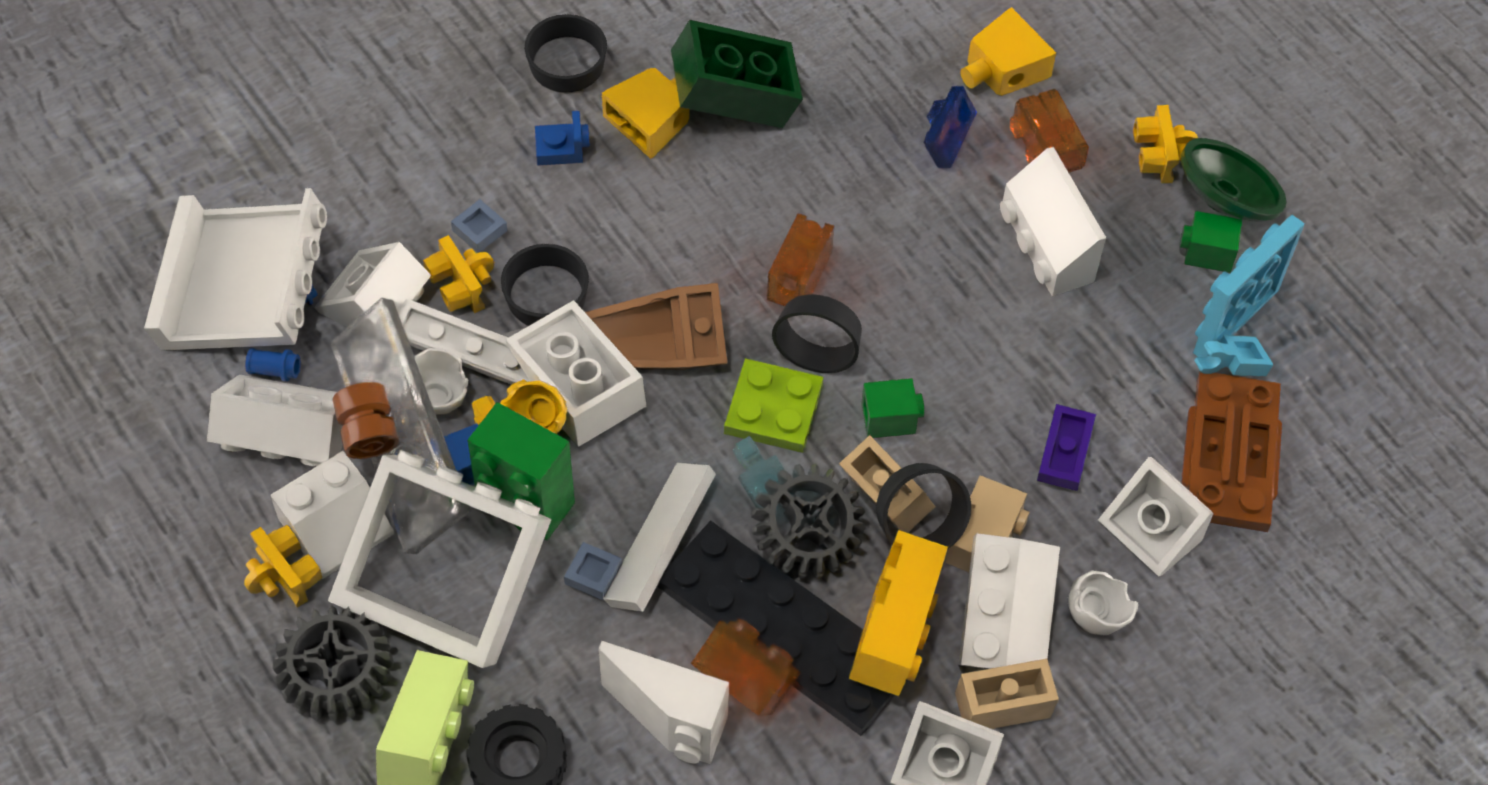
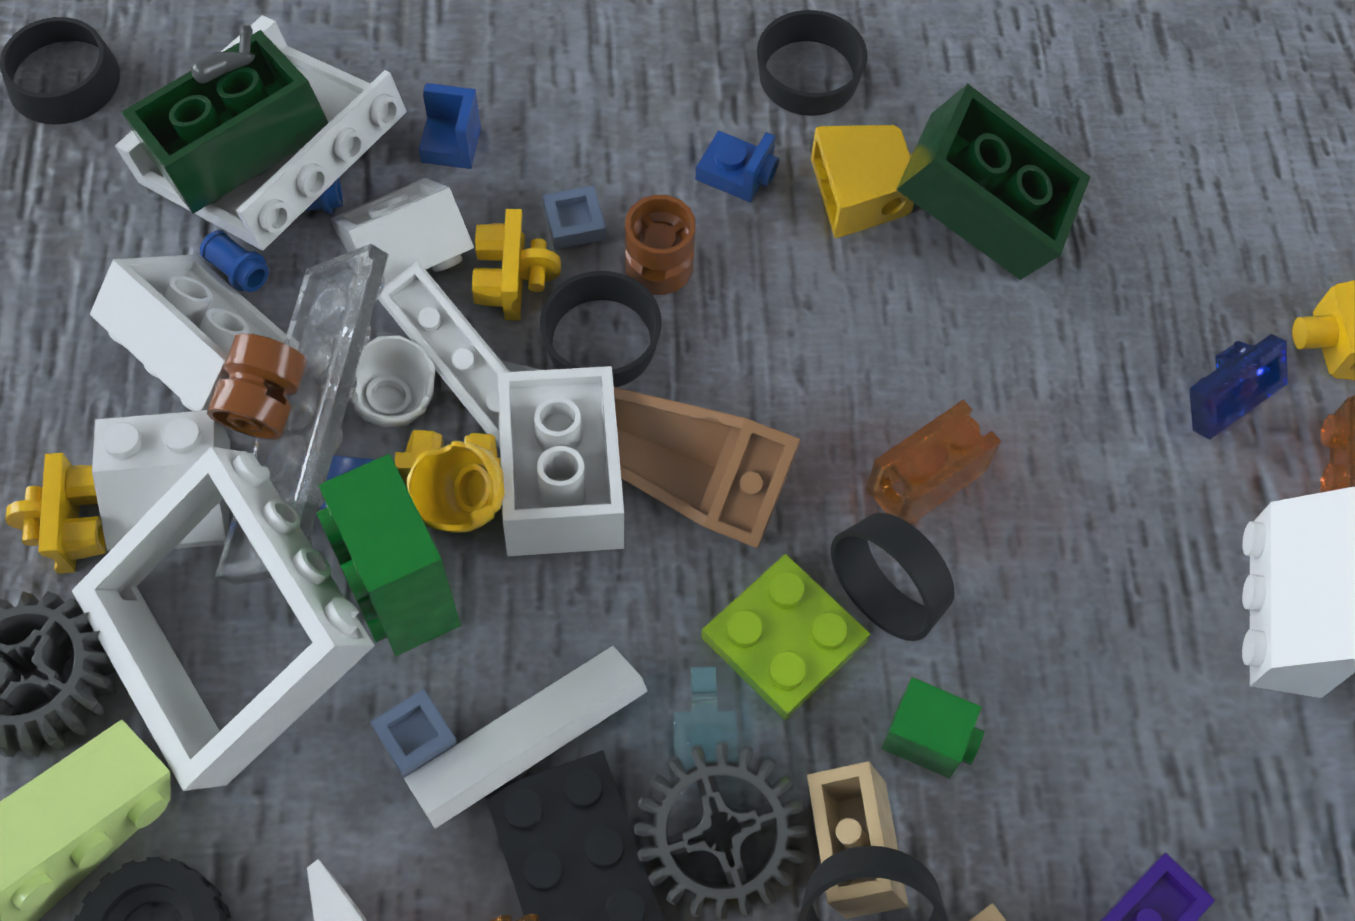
camera: 30 degrees right, 5 degrees up
none -> black tyre [0,17,120,125]
none -> dark green brick [121,30,329,214]
none -> dark grey piece [191,25,256,83]
none -> blue panel [418,83,481,169]
none -> dark orange wheel [625,195,696,295]

